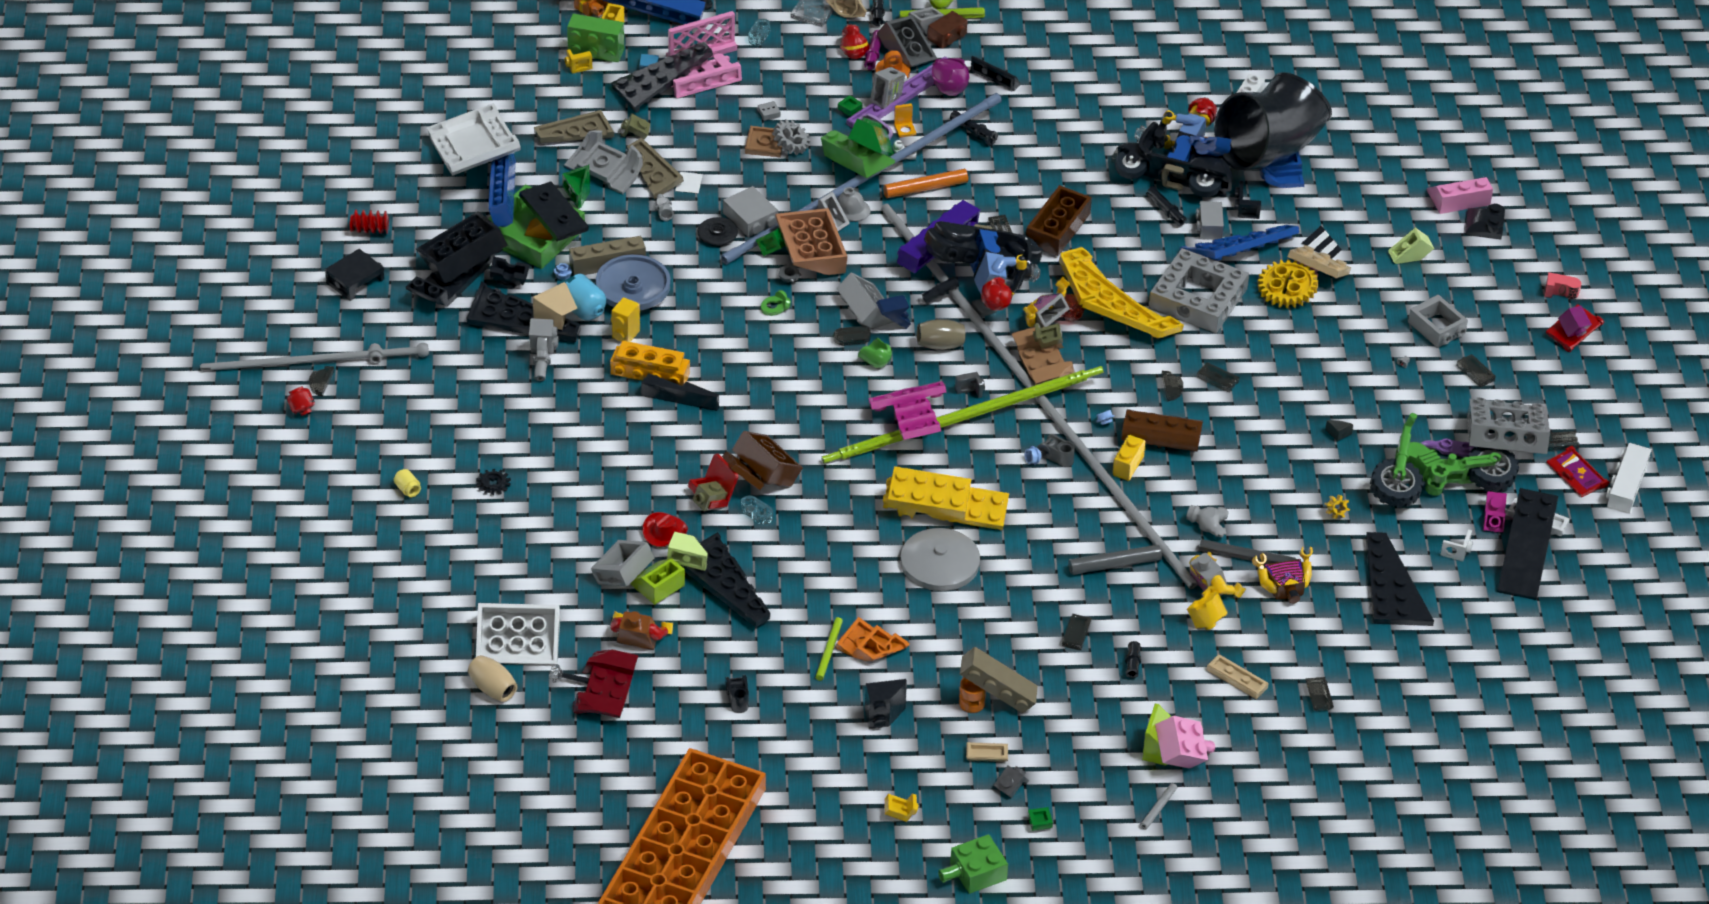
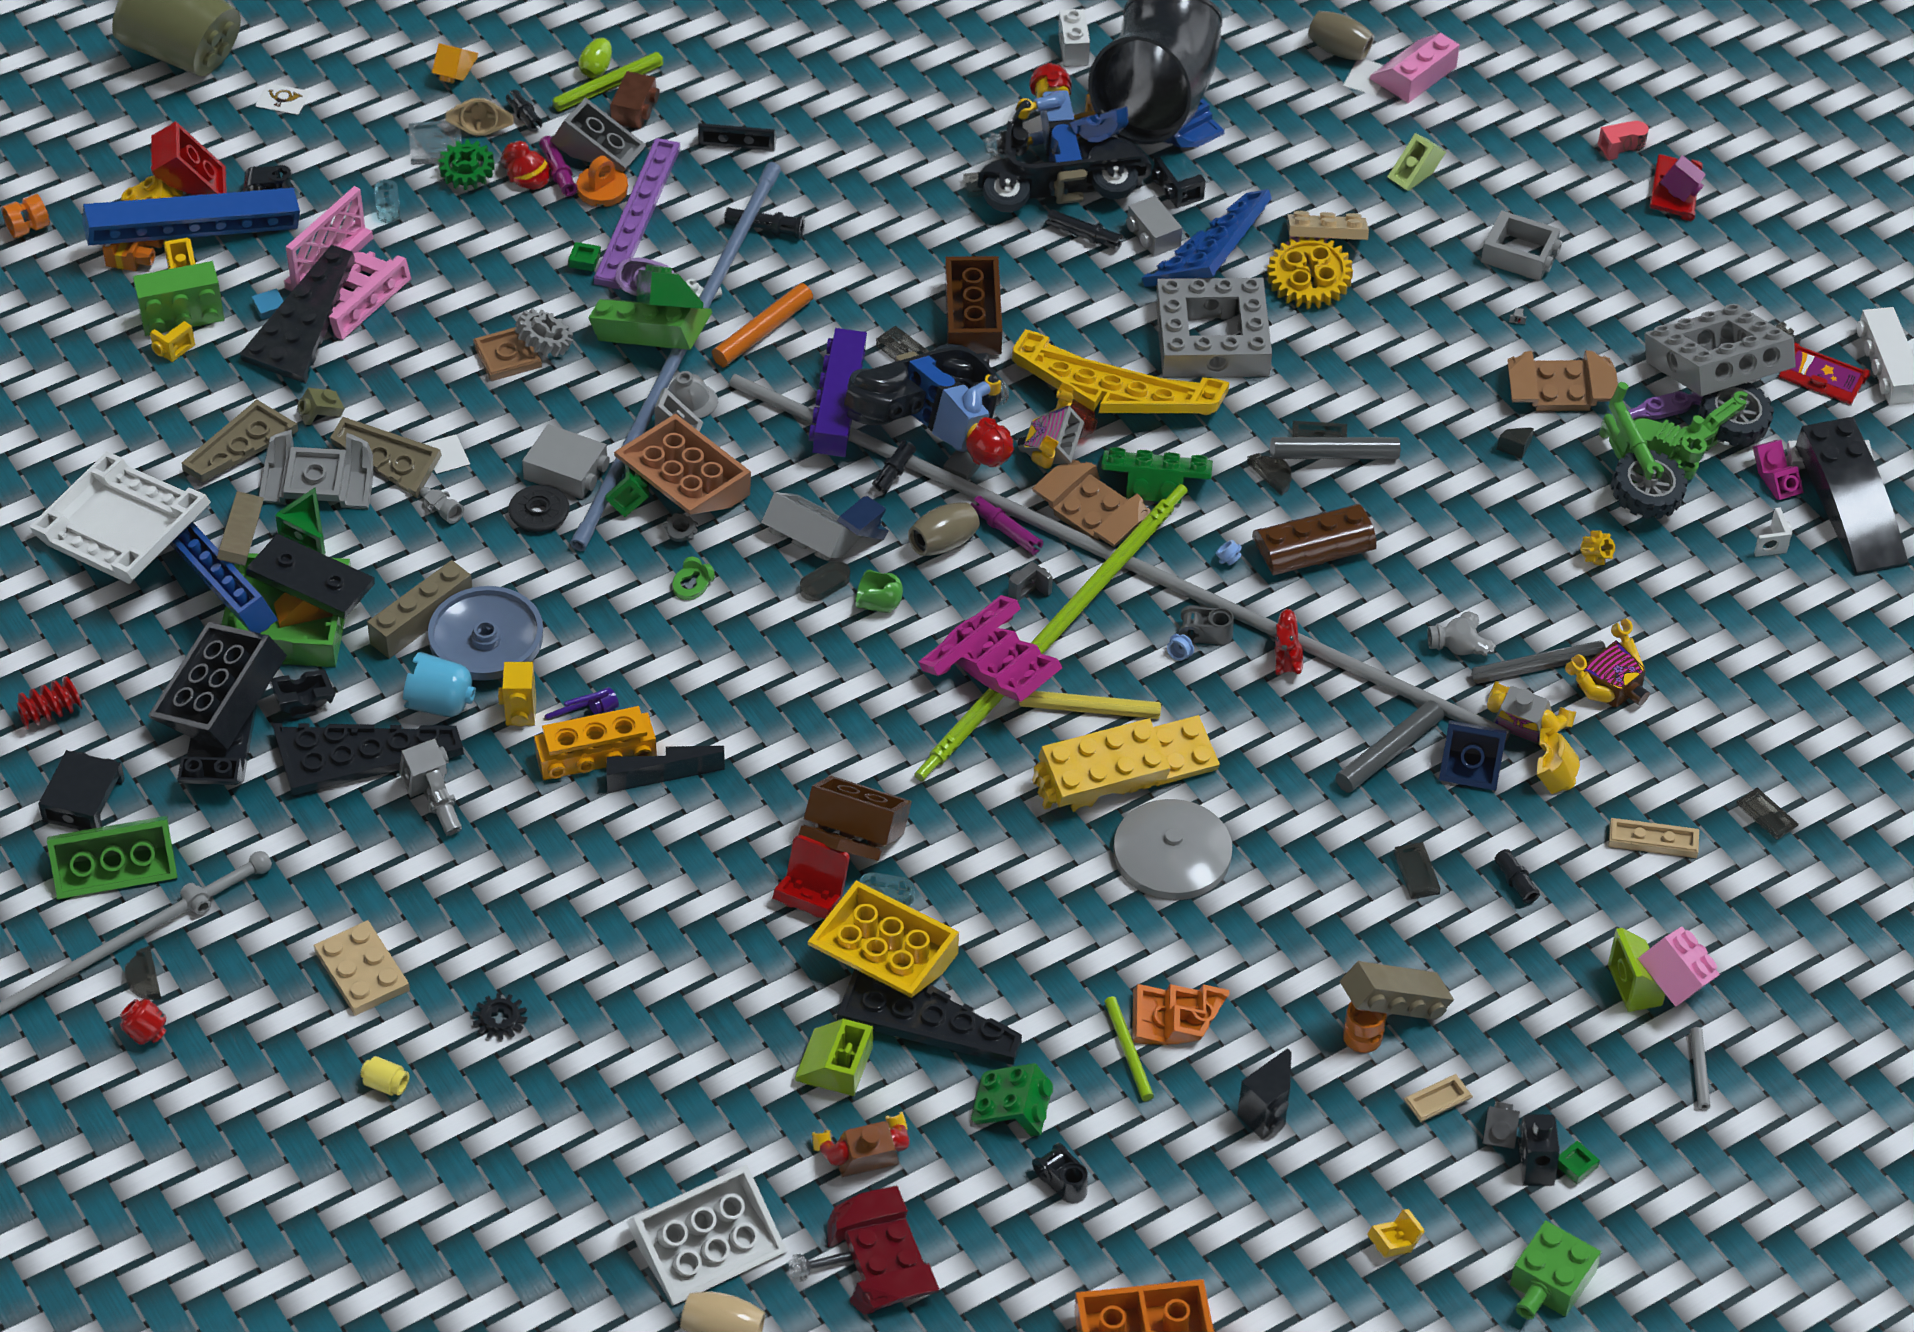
camera: 30 degrees left, 5 degrees up
tan slope [533,282,577,330] -> none
light blue plate [554,263,572,280] -> none
light grey window [591,540,654,587] -> none
red hat [643,512,688,547] -> none
yellowish green slope [667,532,707,571] -> none
olive bracket [693,481,727,511] -> none
light grey tile [758,101,781,121] -> none
light grey torso [870,67,907,109] -> none
light orange bracket [894,103,916,138] -> none
light grey slope [908,7,944,36] -> none
magenta helmet [932,58,970,96] -> none
olive bracket [1033,323,1063,348] -> none
yellow brick [1113,435,1146,481] -> none
black sticker [1302,226,1341,259] -> none
black wing [1366,532,1434,626] -> none
clear smoke tile [1456,354,1496,388] -> none
black slope [1465,203,1505,240] -> none
none -> bright green slope [47,816,178,899]
none -> dark tan tile [217,491,264,566]
none -> tan plate [314,920,410,1016]
none -> green gear [438,139,495,190]
none -> dark purple plant [544,687,619,719]
none -> yellow slope [808,881,959,998]
none -> magenta pin [970,495,1043,555]
none -> green bracket [971,1063,1053,1137]
none -> light yellow axle [1019,691,1161,719]
none -> green bracket [1101,447,1213,504]
none -> dark grey piece [1270,437,1400,459]
none -> red animal [1275,609,1304,675]
none -> dark tan piece [1308,11,1374,60]
none -> white sticker [1343,59,1384,96]
none -> dark blue slope [1439,720,1507,791]
none -> medium nougat piece [1507,350,1618,411]
none -> black torso [1517,1114,1560,1186]

